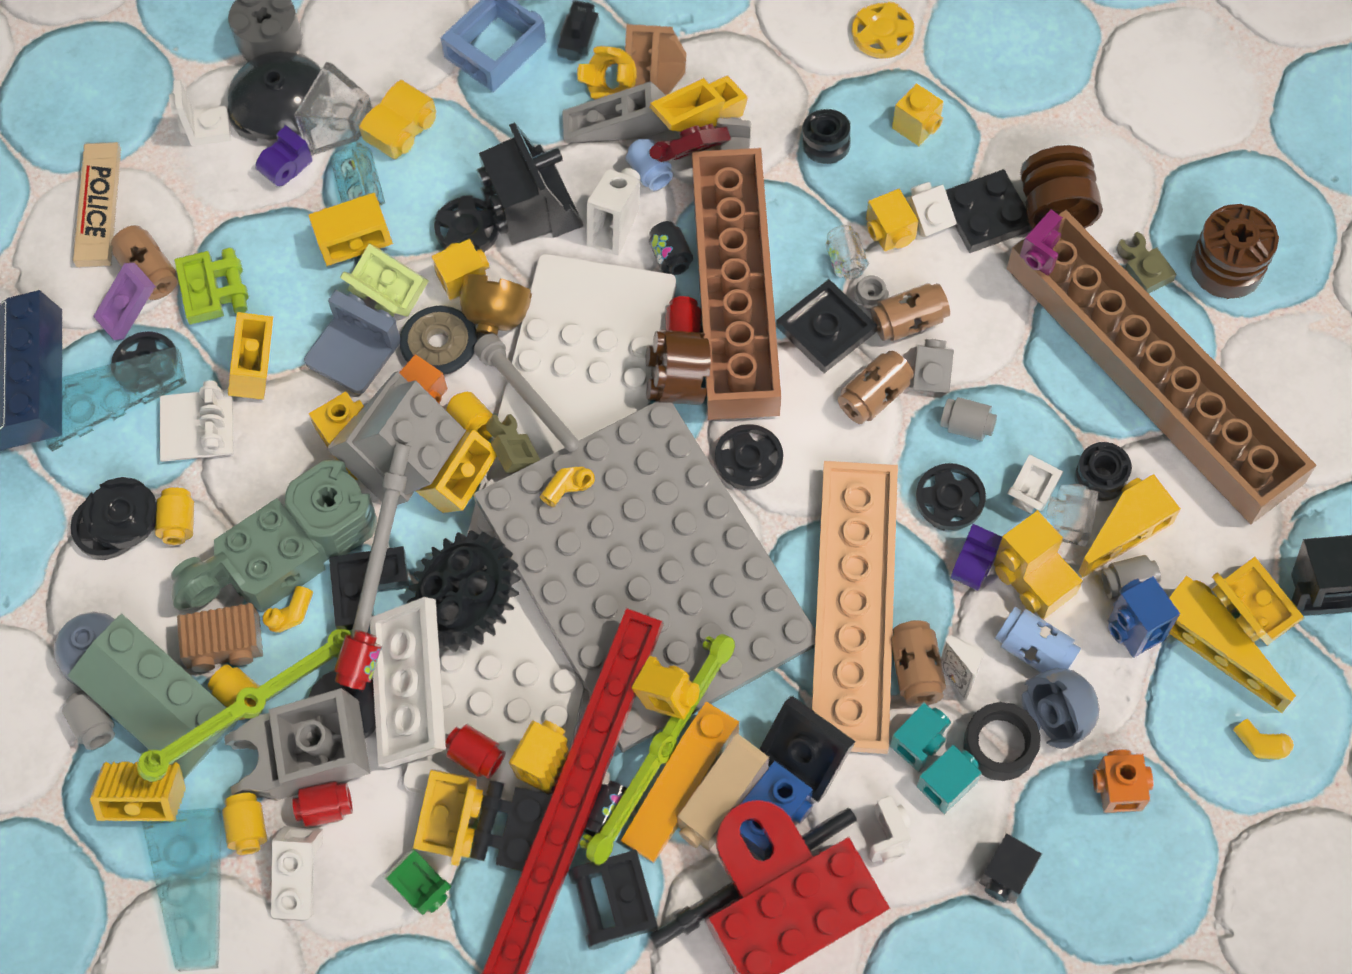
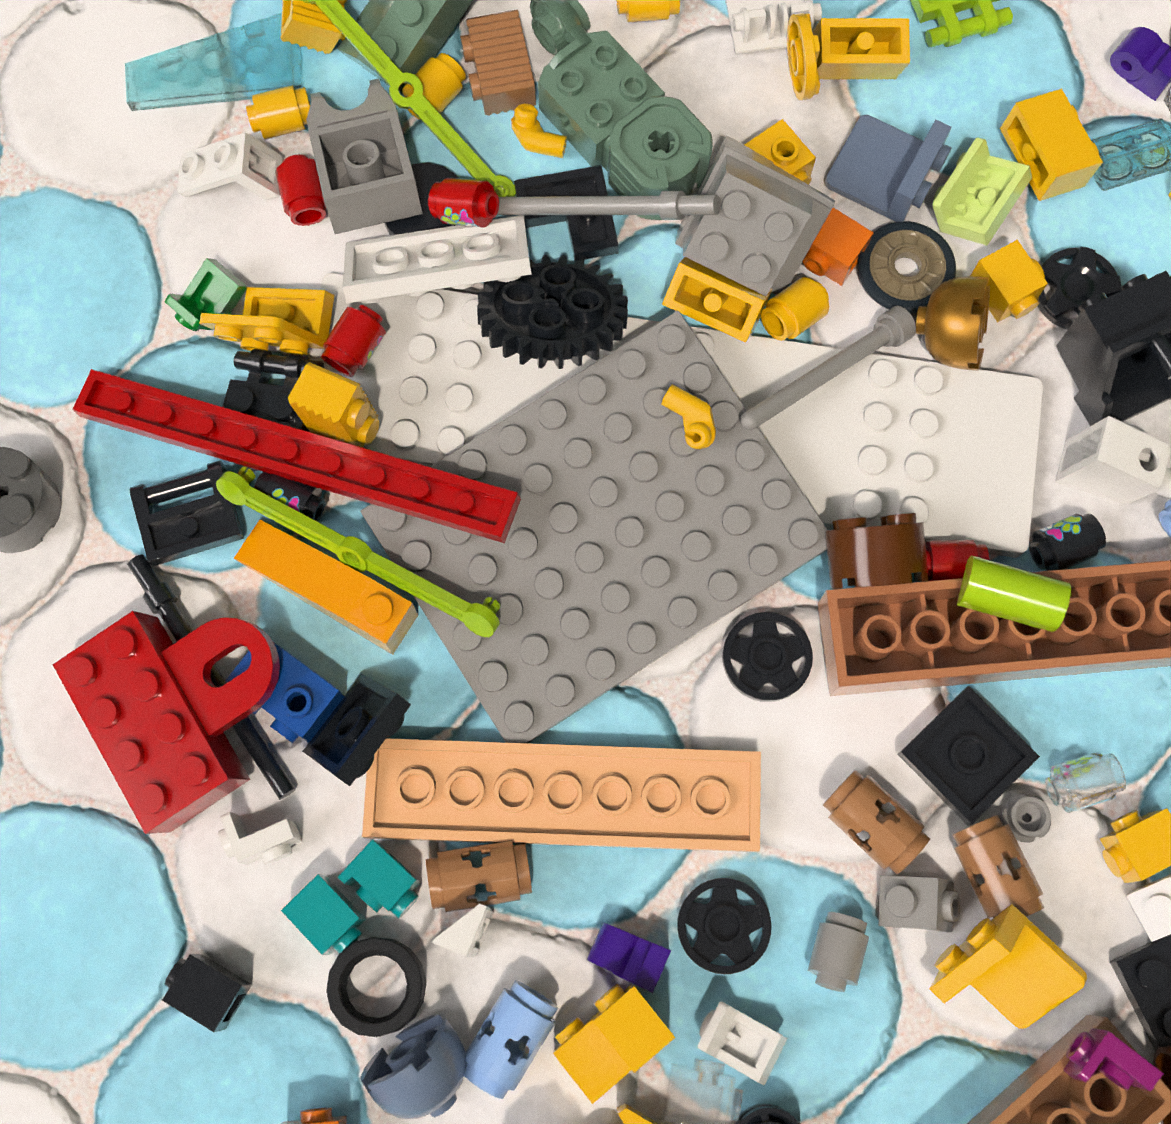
camera: 85 degrees right, 10 degrees up
olive plate [486,414,540,473] -> none
yellow brick [631,656,700,720] -> none
tan slope [677,733,769,851] -> none
none -> yellow wheel [787,13,820,100]
none -> yellow bracket [929,904,1087,1029]
none -> lime brick [957,556,1071,632]

